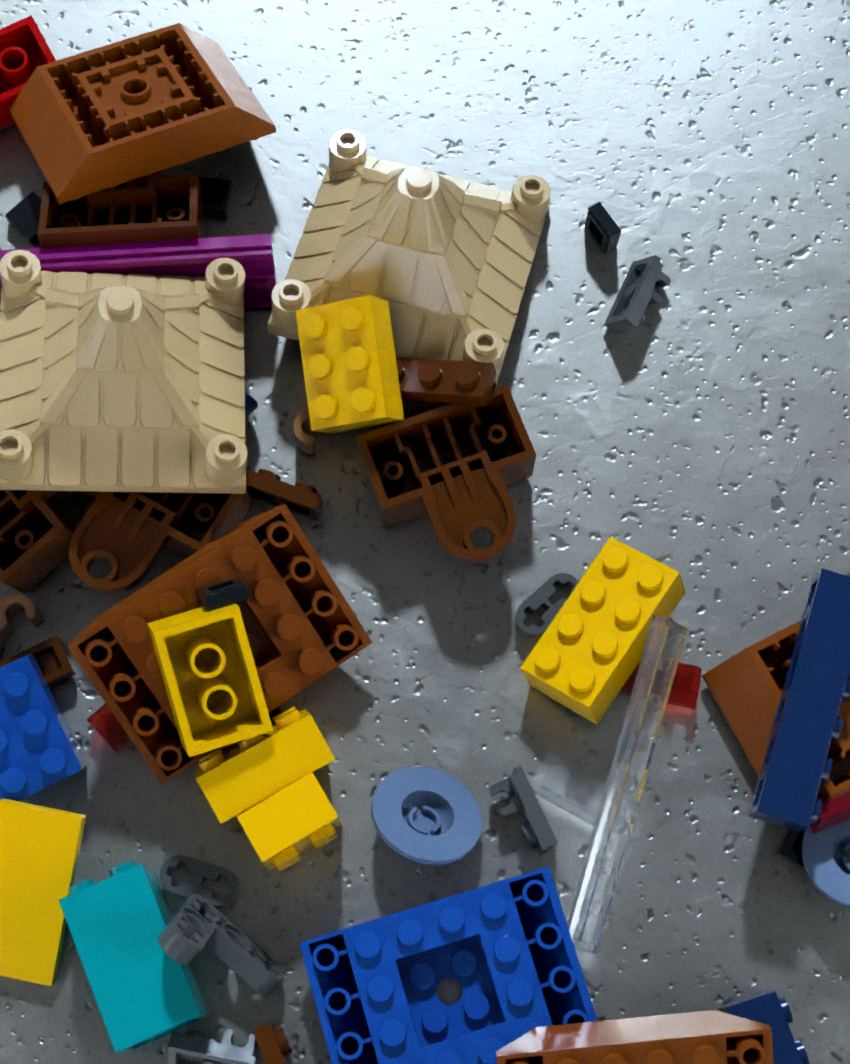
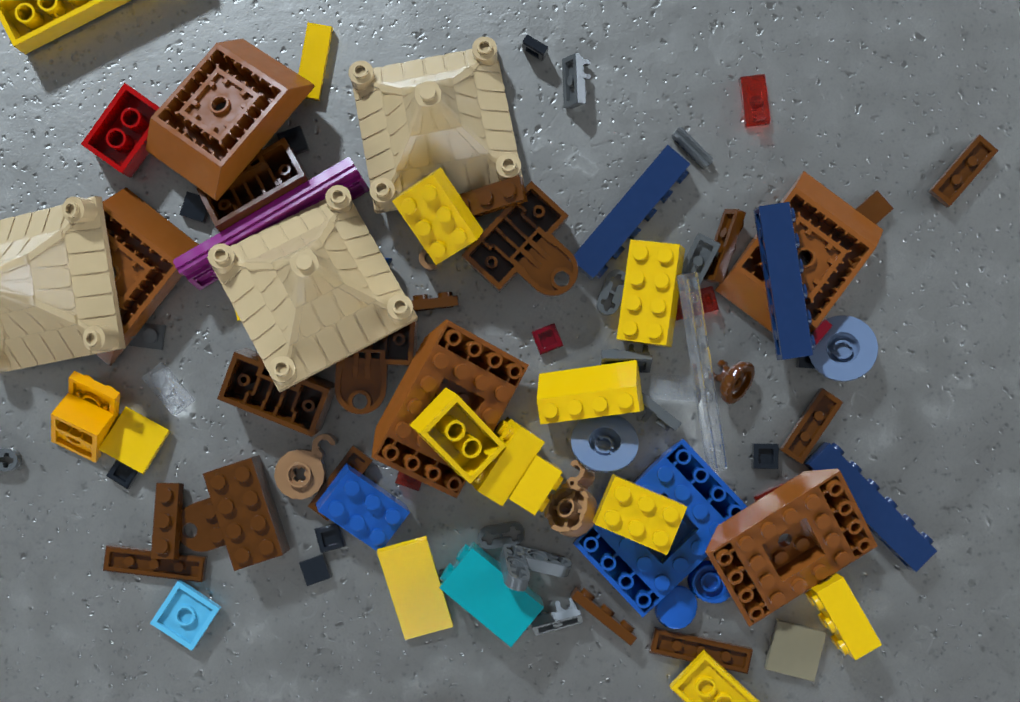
camera: 30 degrees left, 15 degrees up
black tile [198,577,250,612] -> none
none -> yellow tile [298,22,333,101]
none -> dark red tile [531,323,563,355]
none -> yellow slope [537,360,644,425]
none -> medium nougat piece [544,460,598,538]
none -> dark blue brick [574,145,690,280]
none -> yellow brick [593,474,687,555]
none -> dark grey plate [600,344,653,373]
none -> dark grey axle [672,127,713,169]
none -> dark grey plate [681,233,721,289]
none -> reddish brown plate [704,209,746,284]
none -> reddish brown hair [709,360,755,404]
none -> black tile [751,443,779,469]
none -> reddish brown plate [779,388,843,464]

